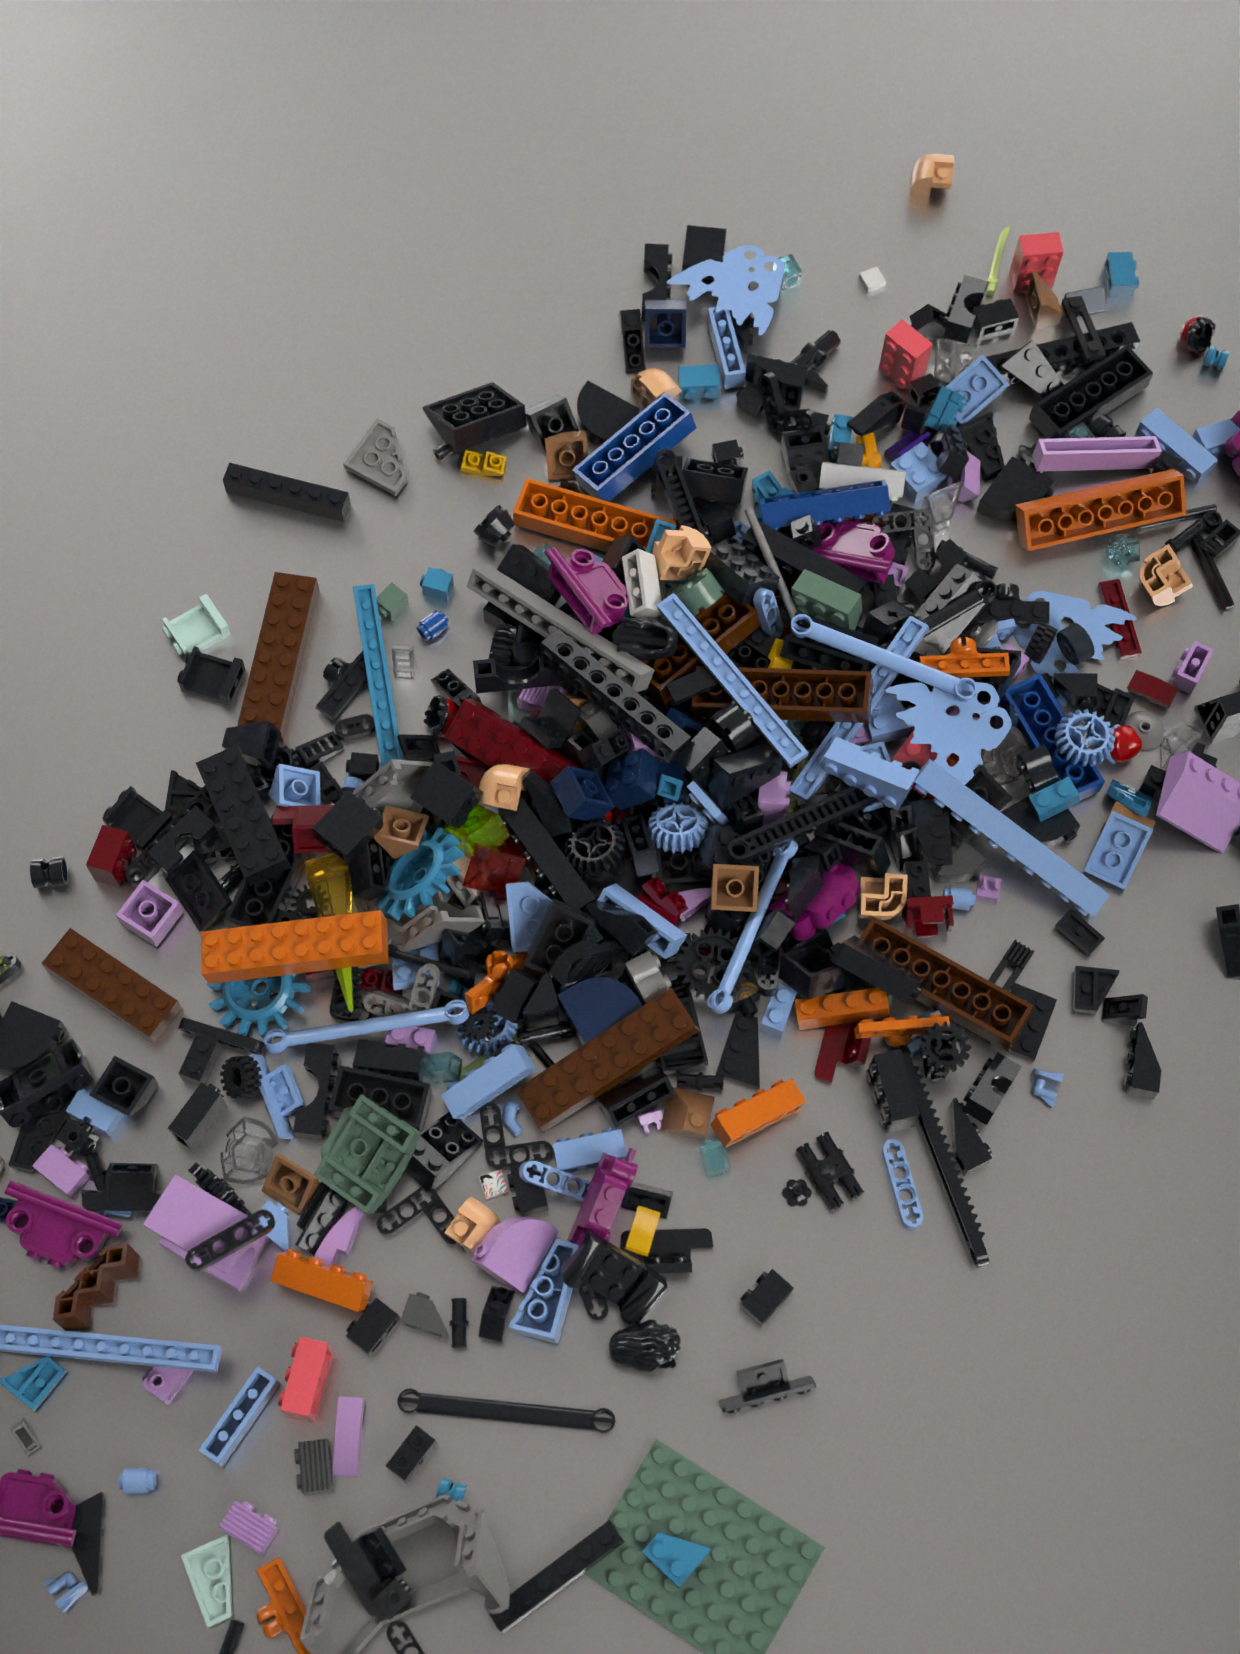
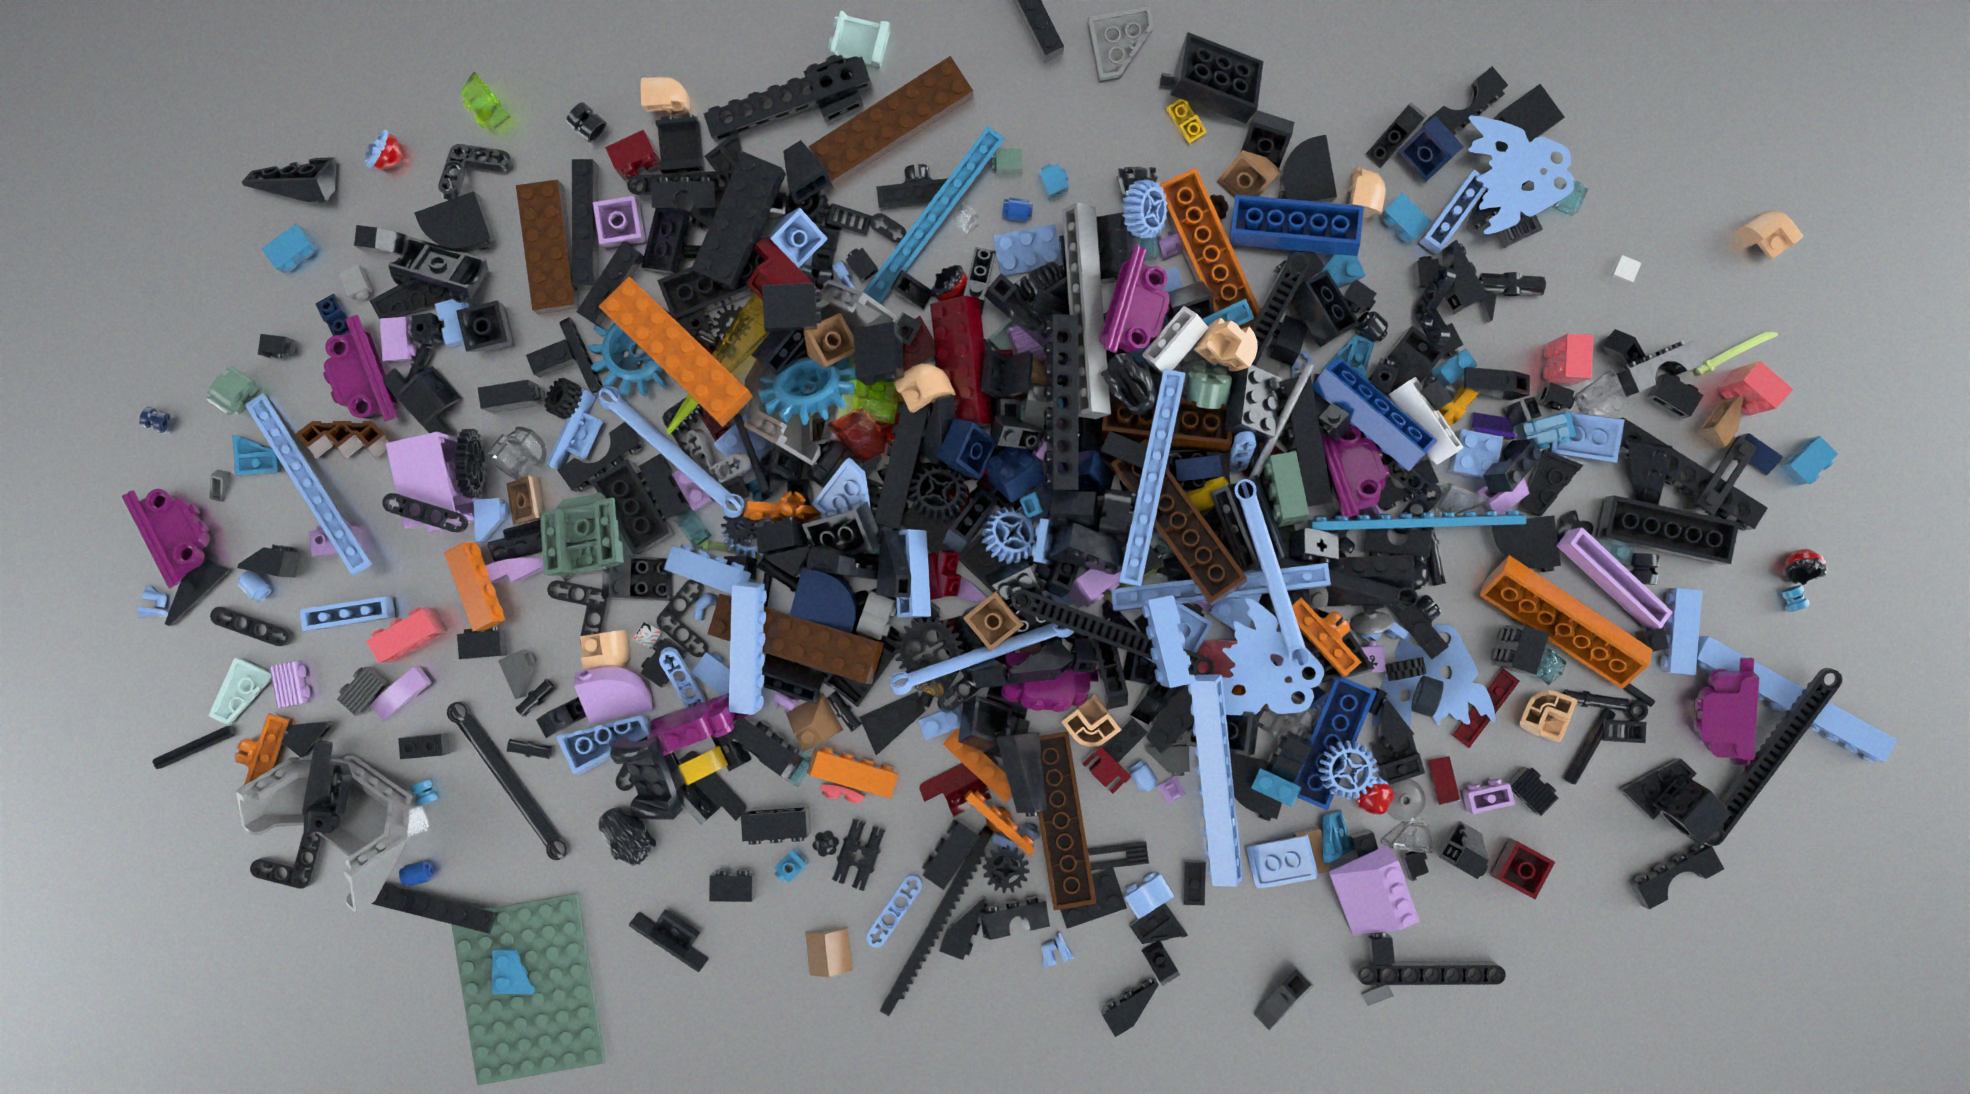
camera: 50 degrees right, 20 degrees up
none -> black beam [210,607,293,646]
none -> black slope [237,544,301,578]
none -> black slope [281,721,336,758]
none -> blue brick [399,861,434,886]
none -> black pin [507,738,552,759]
none -> black brick [572,159,599,290]
none -> black arch [576,242,644,326]
none -> light nougat brick [640,76,691,116]
none -> black brick [703,56,873,142]
none -> black wedge [726,716,804,780]
none -> light blue brick [729,581,767,715]
none -> black brick [741,807,811,845]
none -> dark azure brick [774,848,808,883]
none -> medium nougat slope [805,927,852,977]
none -> coral slope [820,783,866,804]
none -> light blue plate [993,224,1063,277]
none -> light blue gear [1122,180,1168,238]
none -> light blue brick [1123,872,1174,919]
none -> lavender tile [1158,231,1183,260]
none -> dark blue slope [1175,454,1223,481]
none -> dark azure plate [1308,510,1526,530]
none -> dark azure wing [1318,254,1366,288]
none -> black head [1357,311,1388,342]
none -> black brick [1493,625,1549,675]
none -> black slope [1497,214,1543,248]
none -> black brick [1507,767,1559,816]

